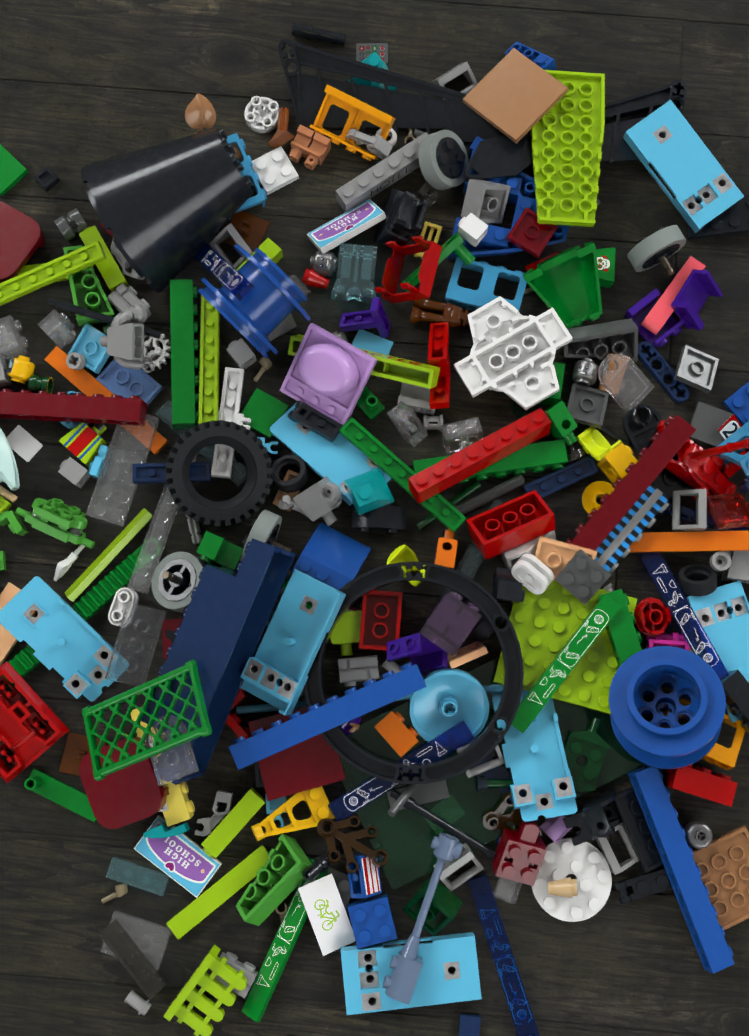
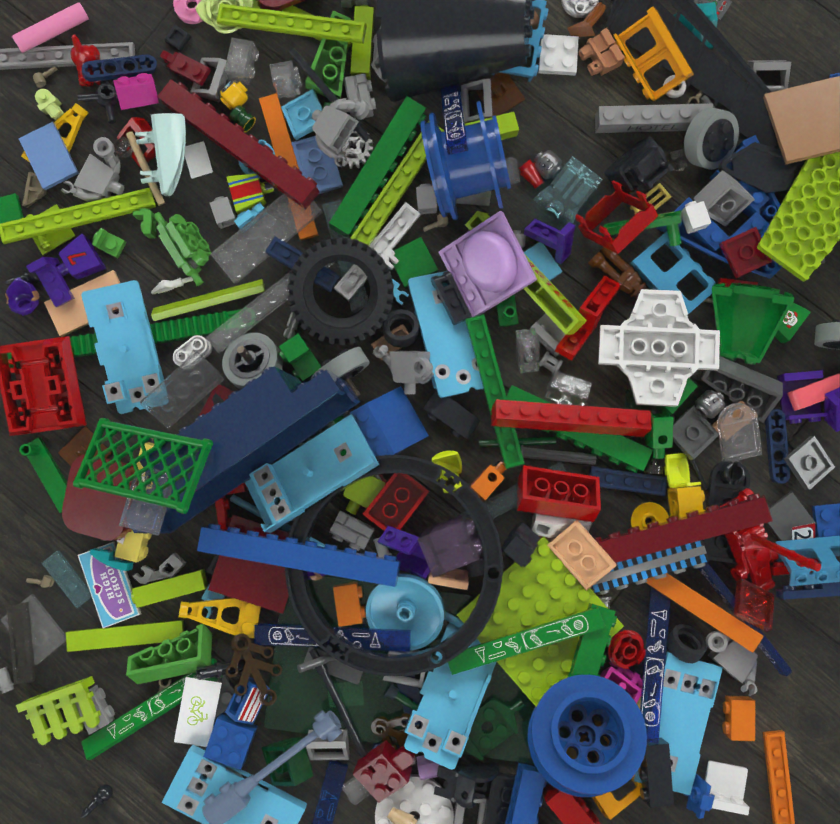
camera: 35 degrees right, 5 degrees up
light grey bush [66,352,86,370] -> none
tile [307,199,386,254] -> none
teal slope [344,468,394,515] -> none
light grey piece [345,129,393,160] -> none
white brick [511,553,554,594] -> none
dark grey plate [555,549,612,605] -> none
light grey tile [672,489,707,531] -> none

